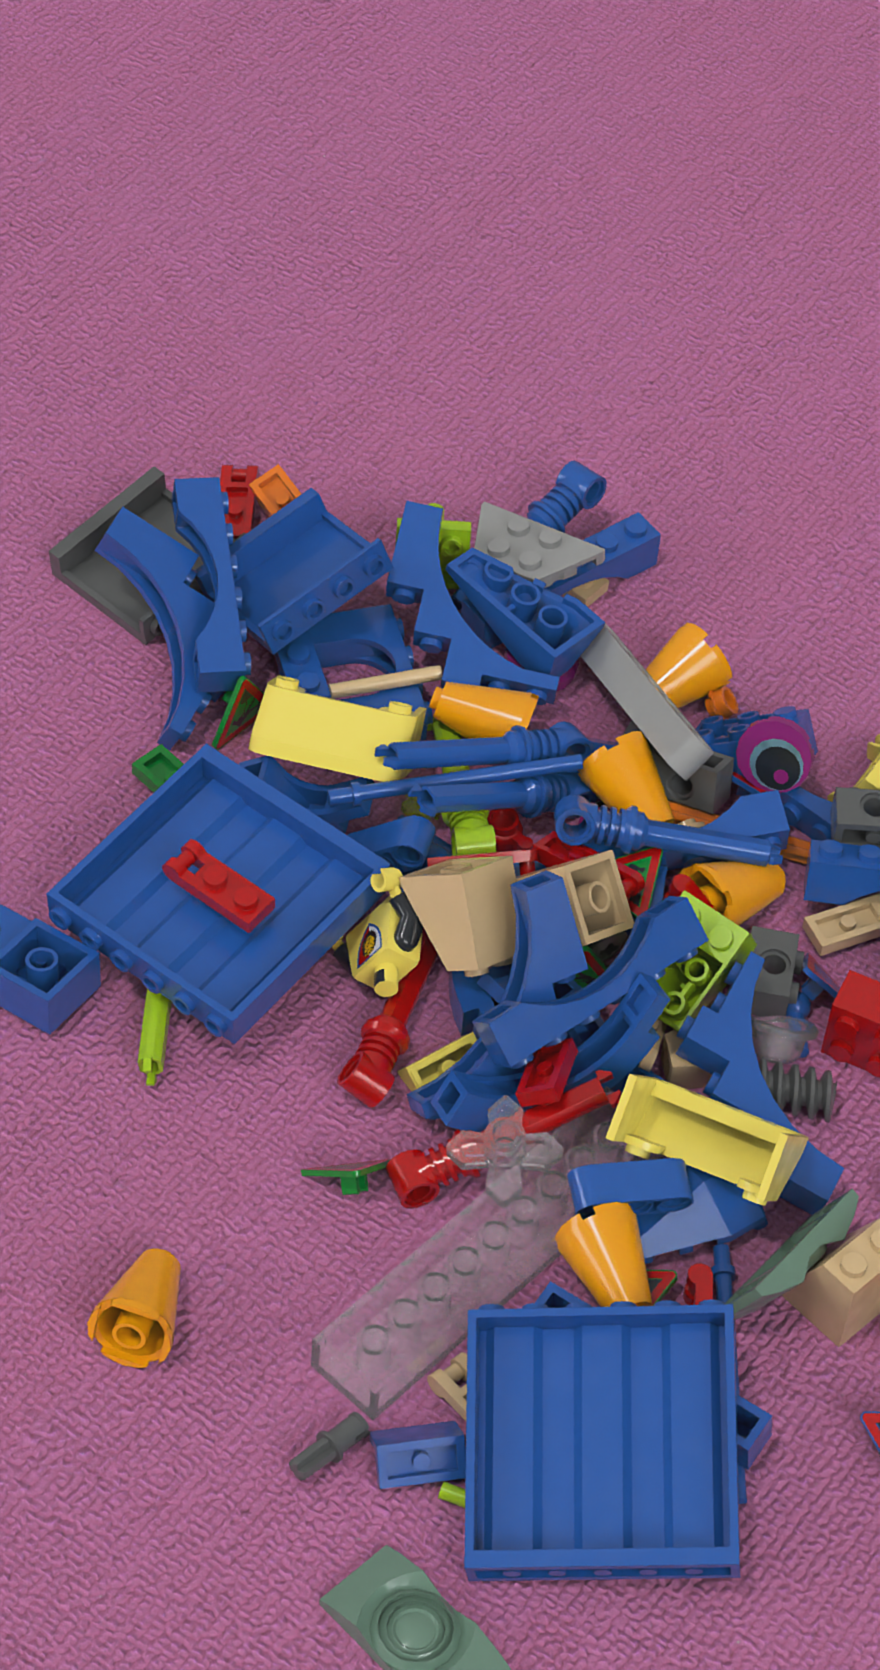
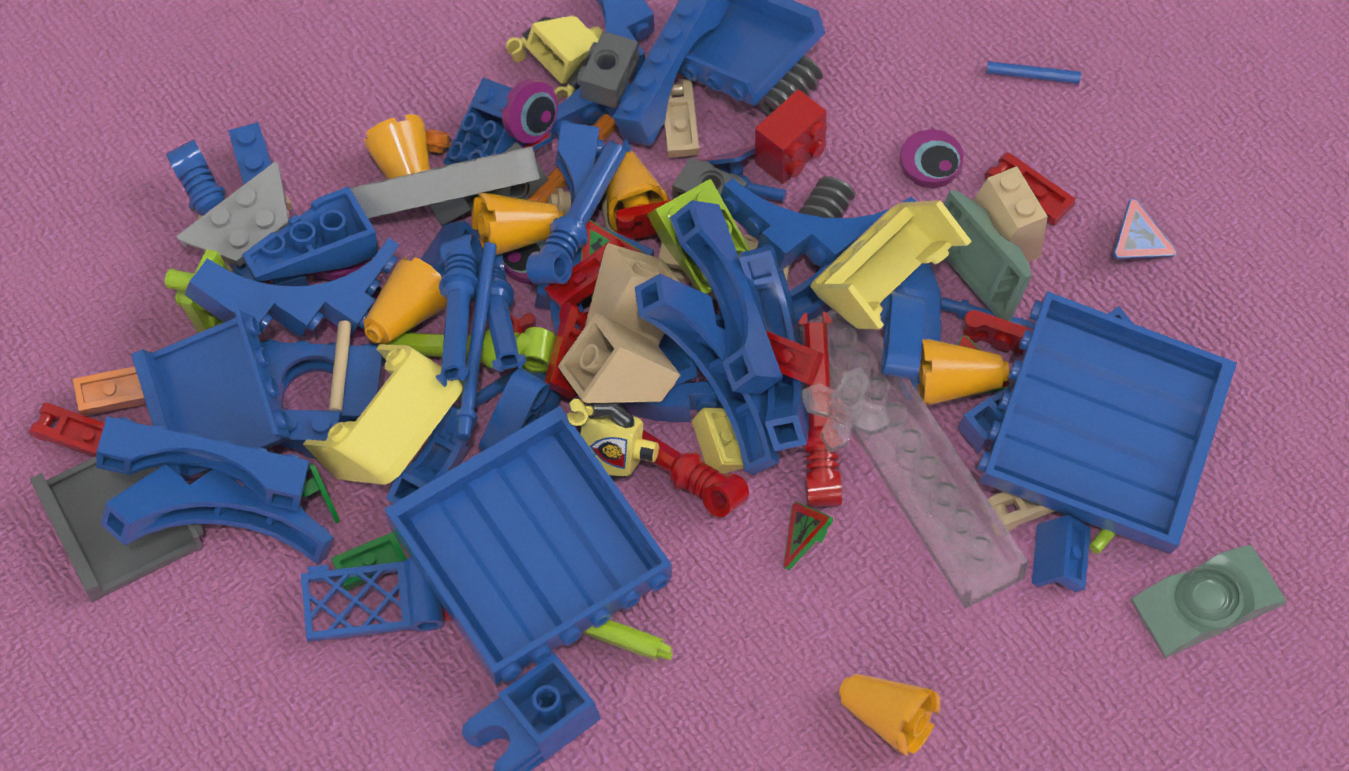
camera: 65 degrees left, 10 degrees up
red plate [162,839,276,933] -> none
dark grey axle [289,1412,370,1481] -> none
clear hat [751,1015,819,1065] -> none
none -> blue piece [301,557,445,642]

